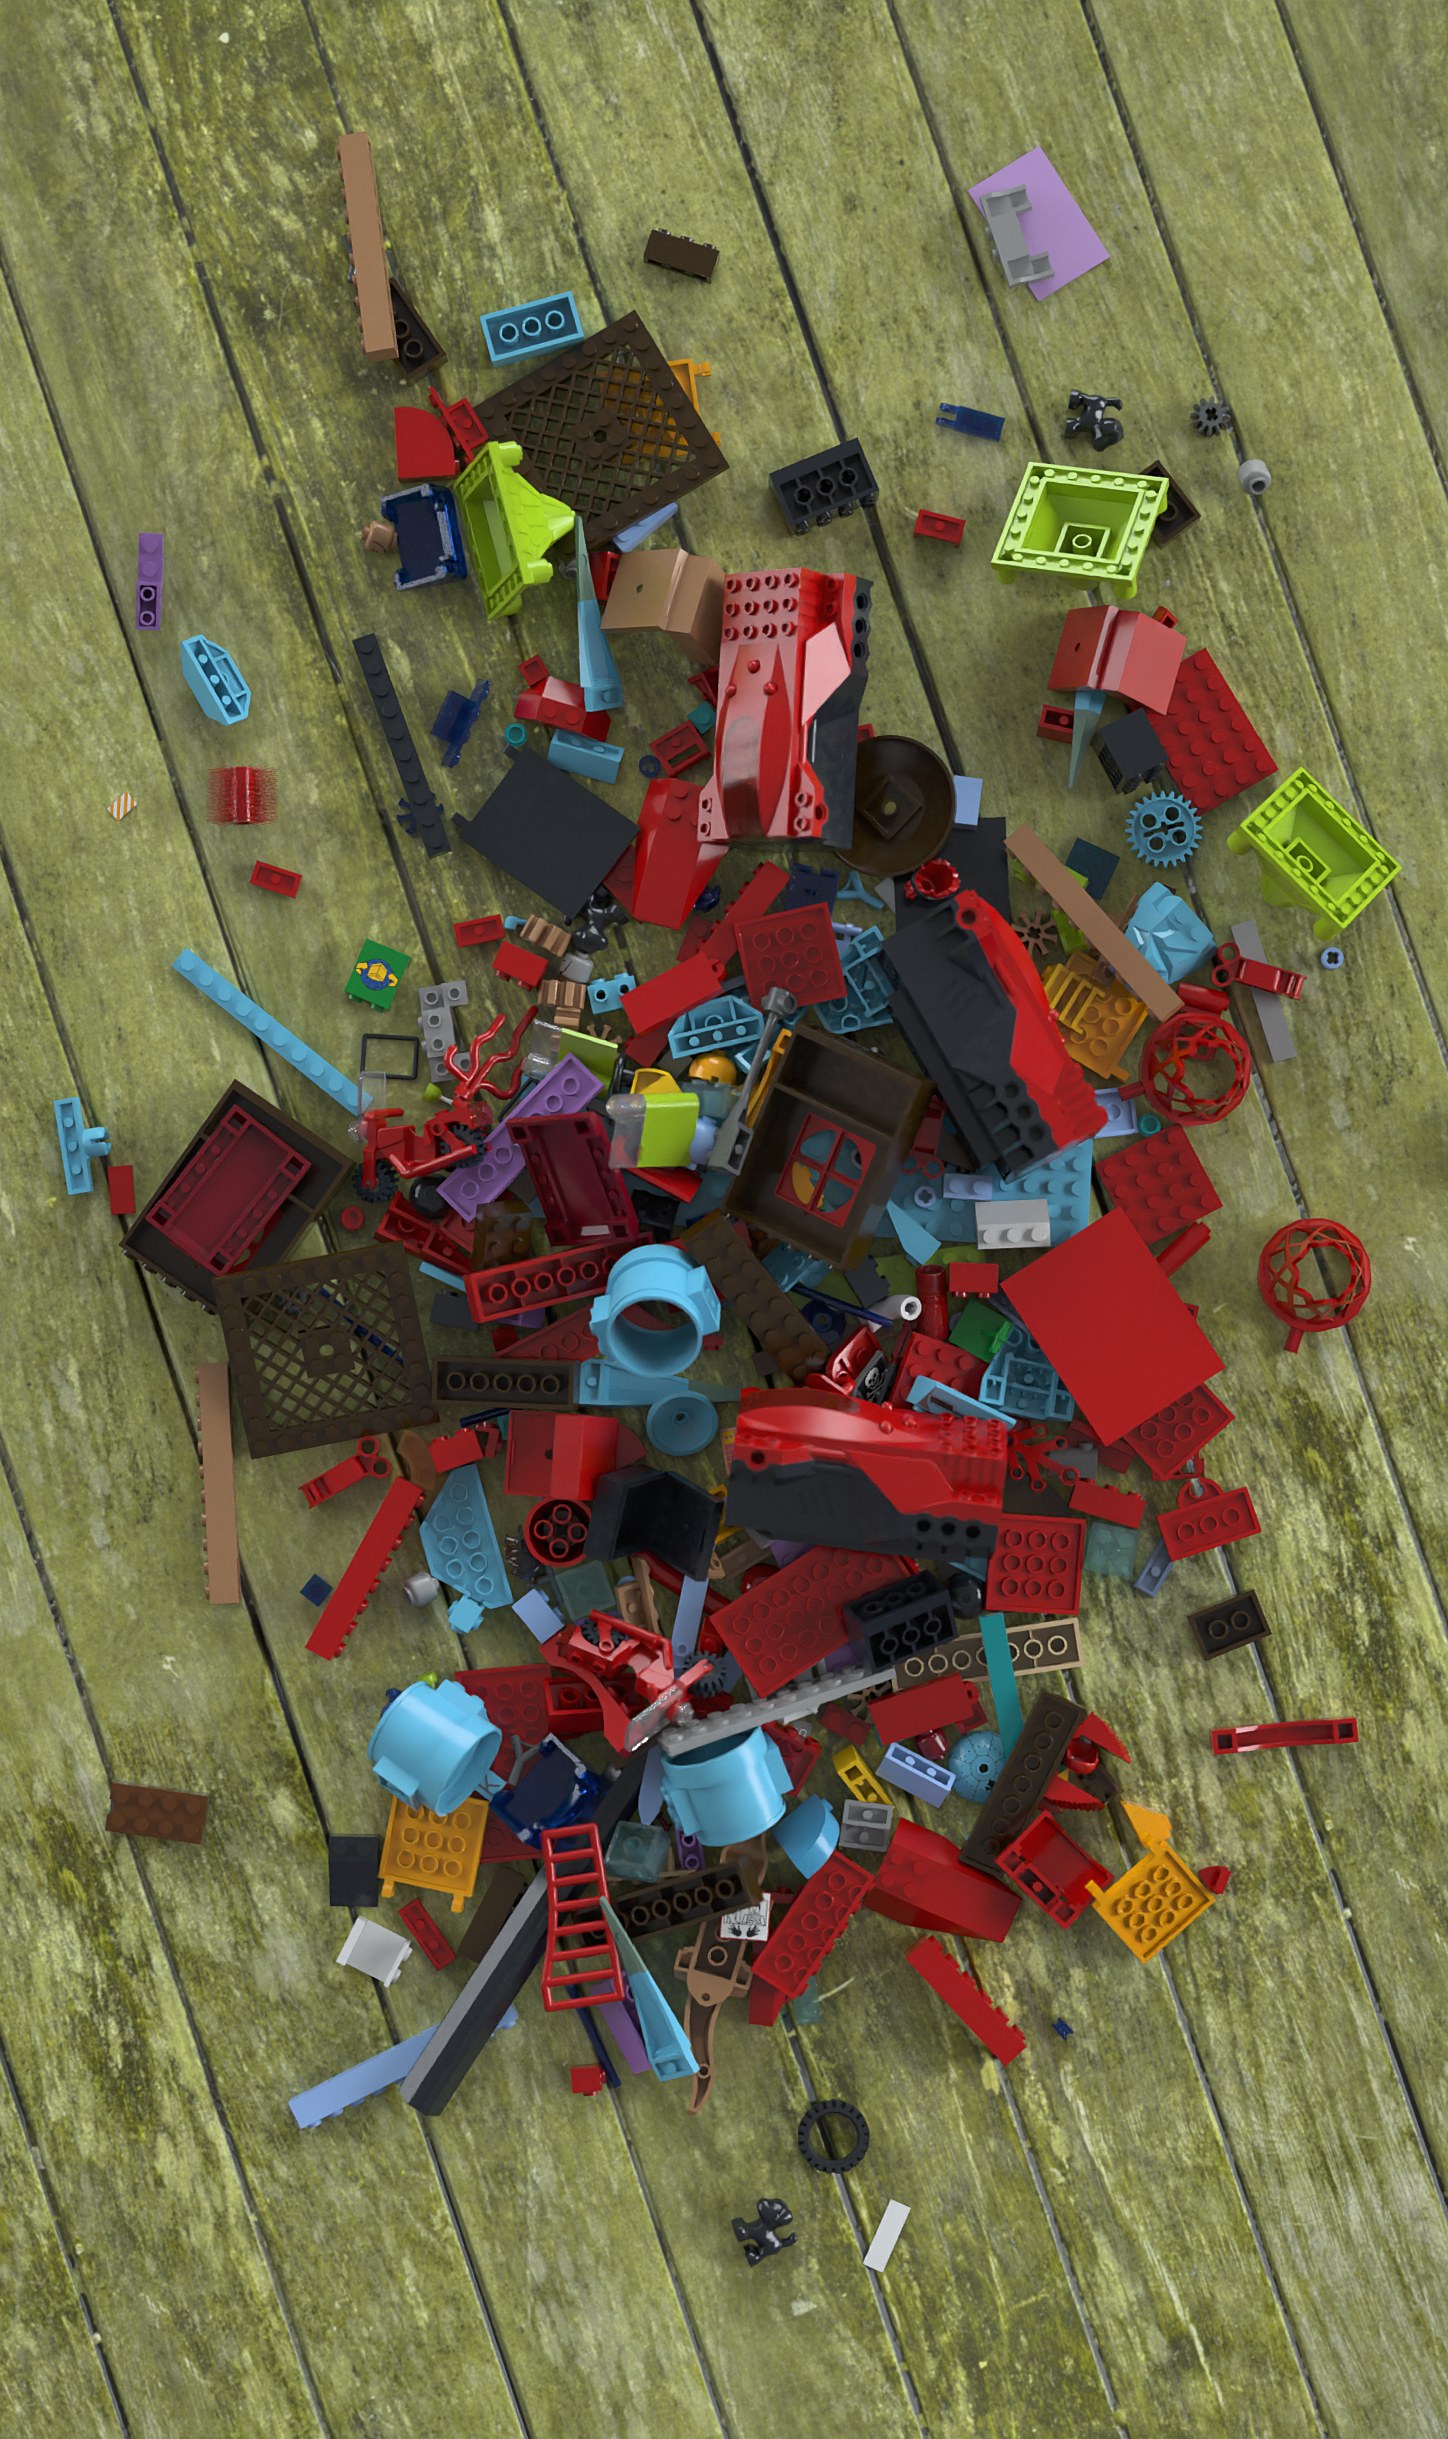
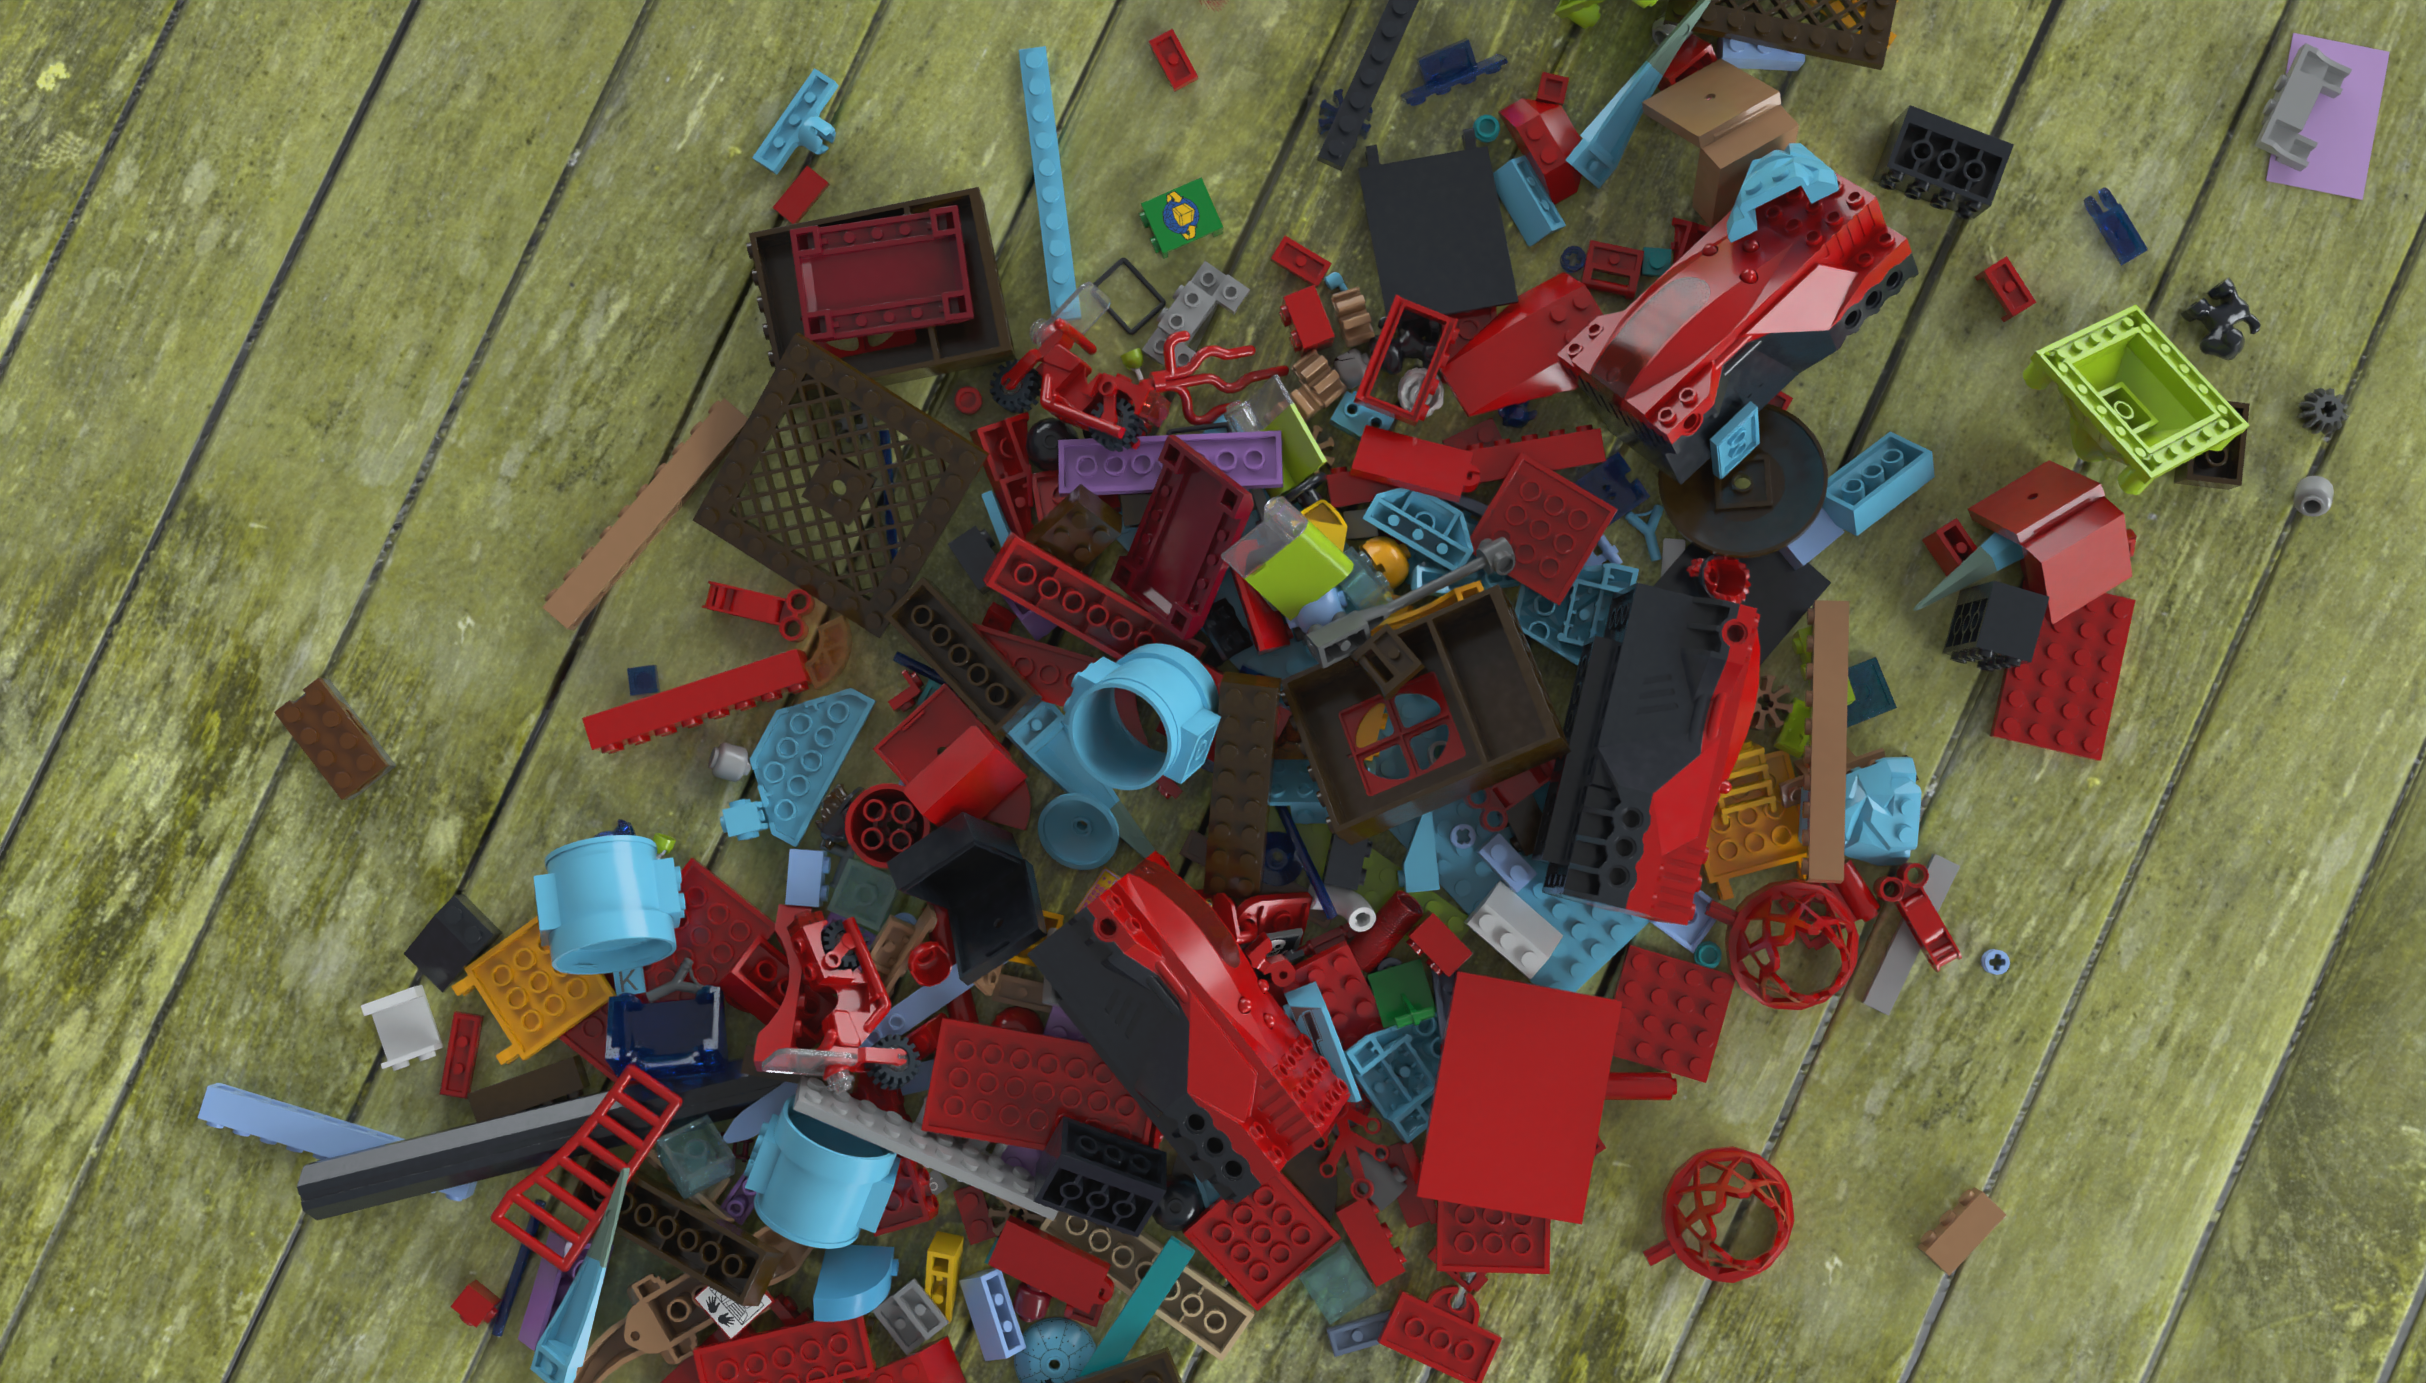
camera: 40 degrees right, 0 degrees up
red brick [428,1427,486,1473] -> none
medium azure gear [1124,790,1203,869] -> none
lime piece [1227,766,1402,942] -> none
none -> red hair [907,941,953,987]
none -> red leg [1244,931,1296,987]
none -> dark brown plate [1350,624,1425,700]
none -> red window [1353,295,1460,427]
none -> white hair [1398,368,1444,418]
none -> medium azure tile [1710,401,1760,479]
none -> medium azure wedge [1727,143,1839,243]
none -> medium azure slope [1822,432,1935,536]

